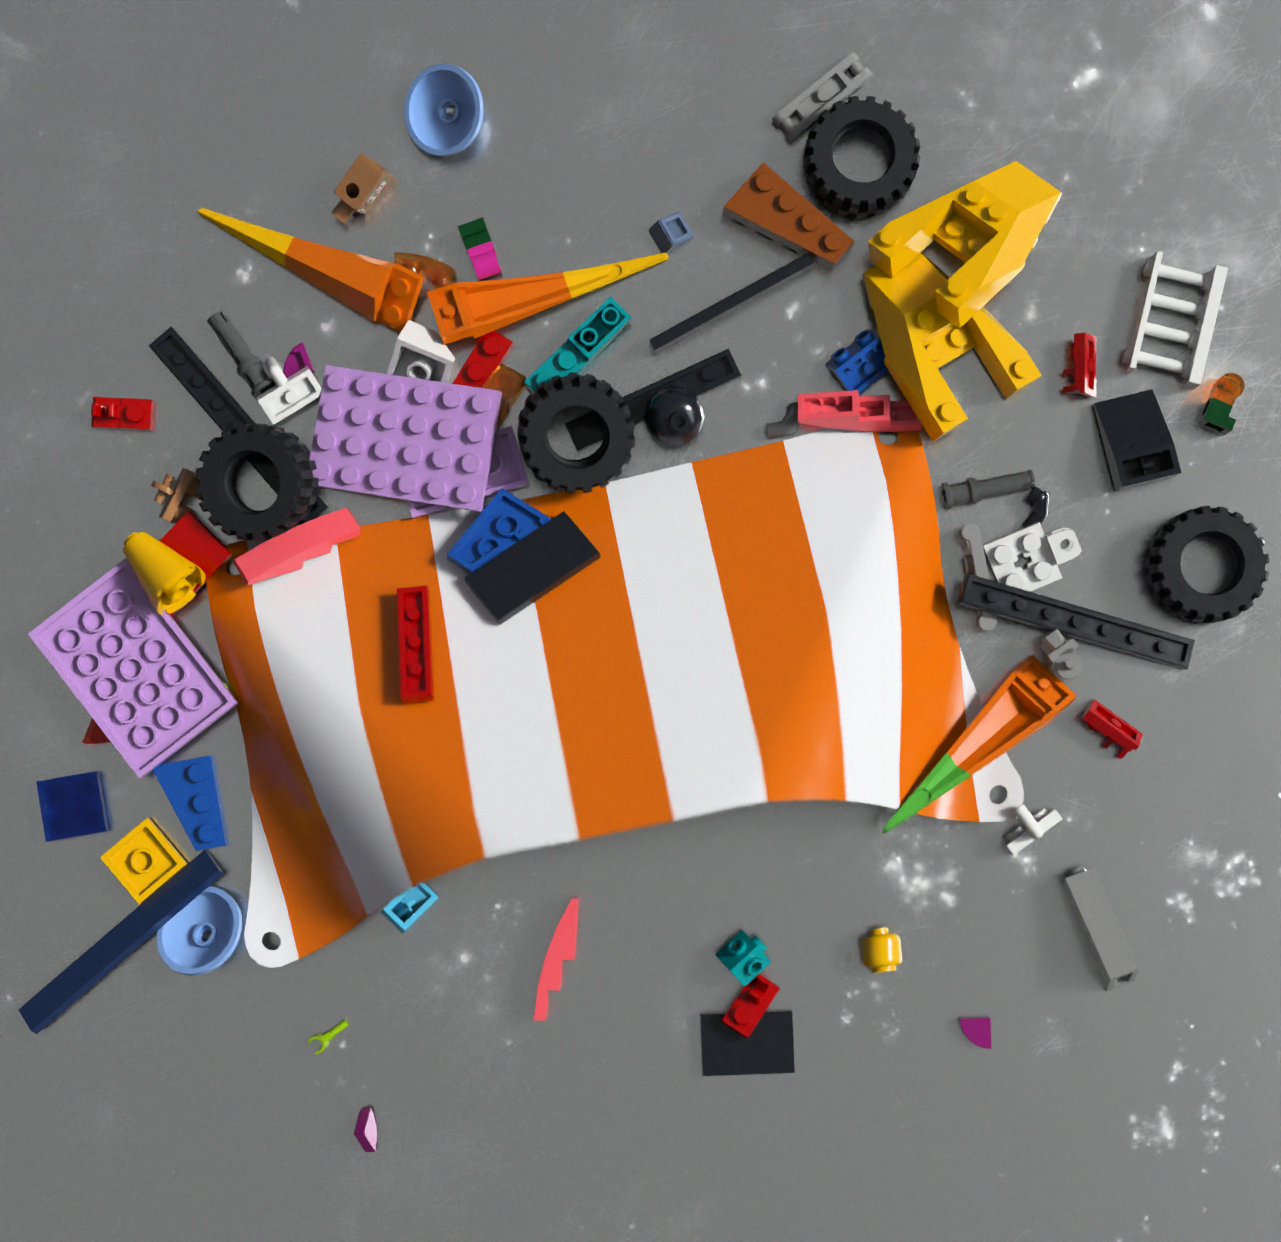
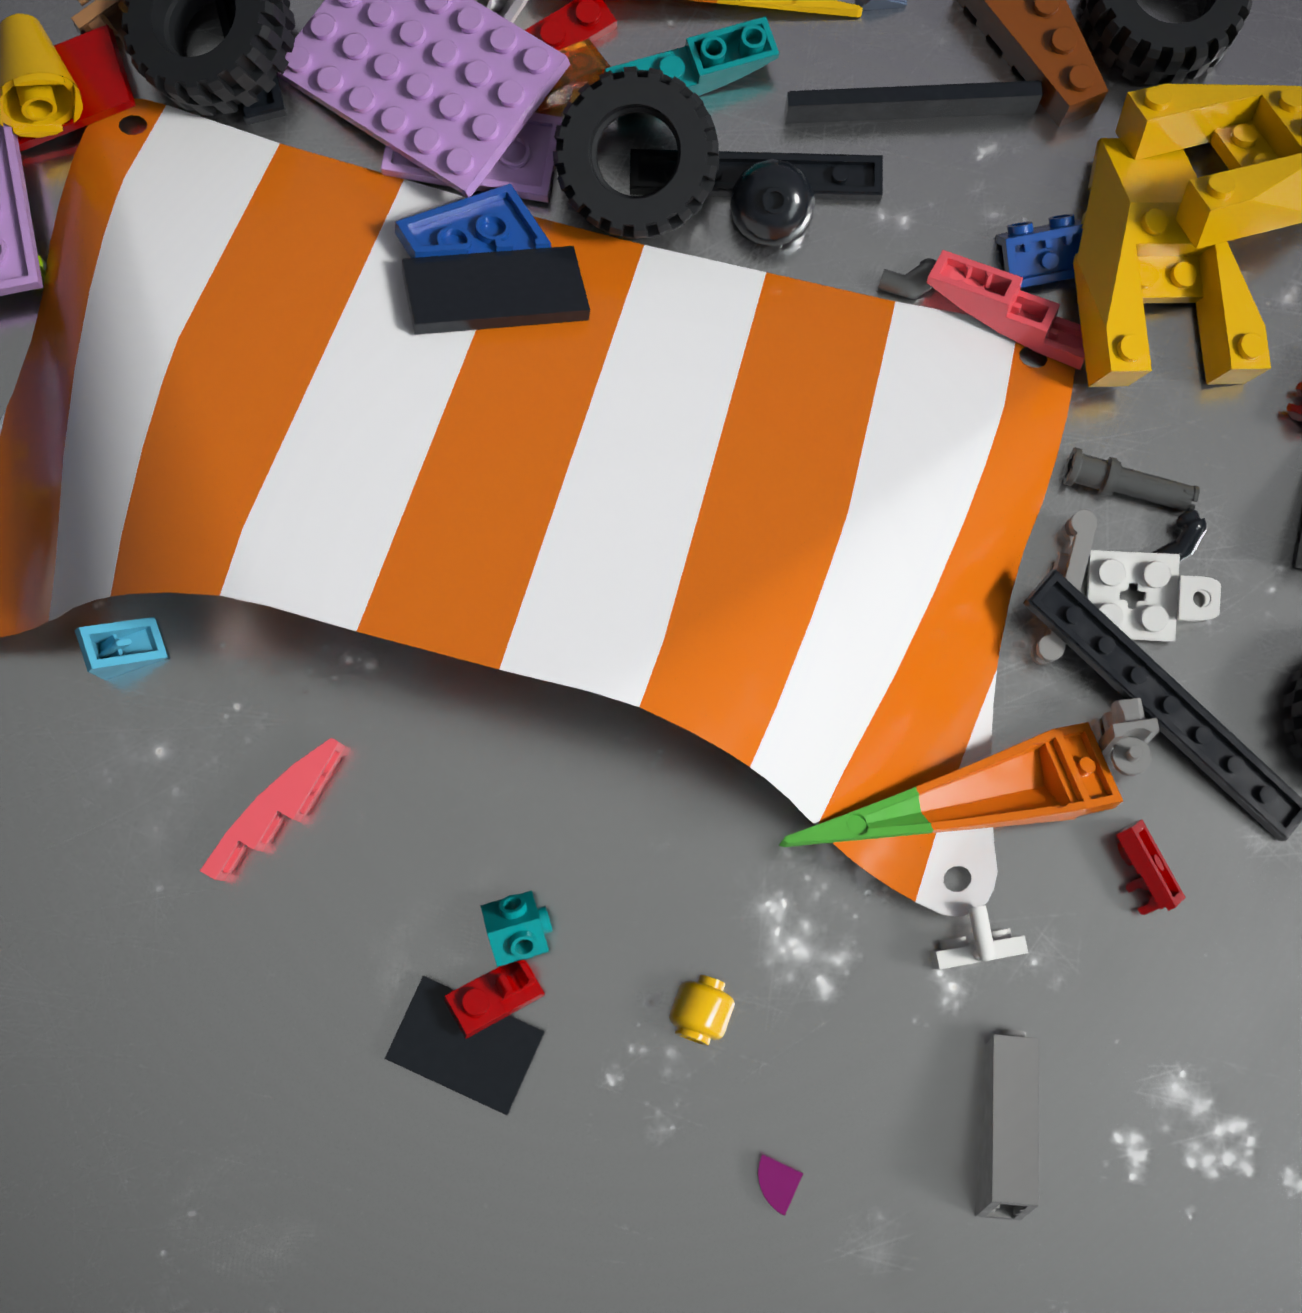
camera: 25 degrees right, 5 degrees down
coral slope [234,508,361,585] -> none
red plate [397,585,434,704] -> none

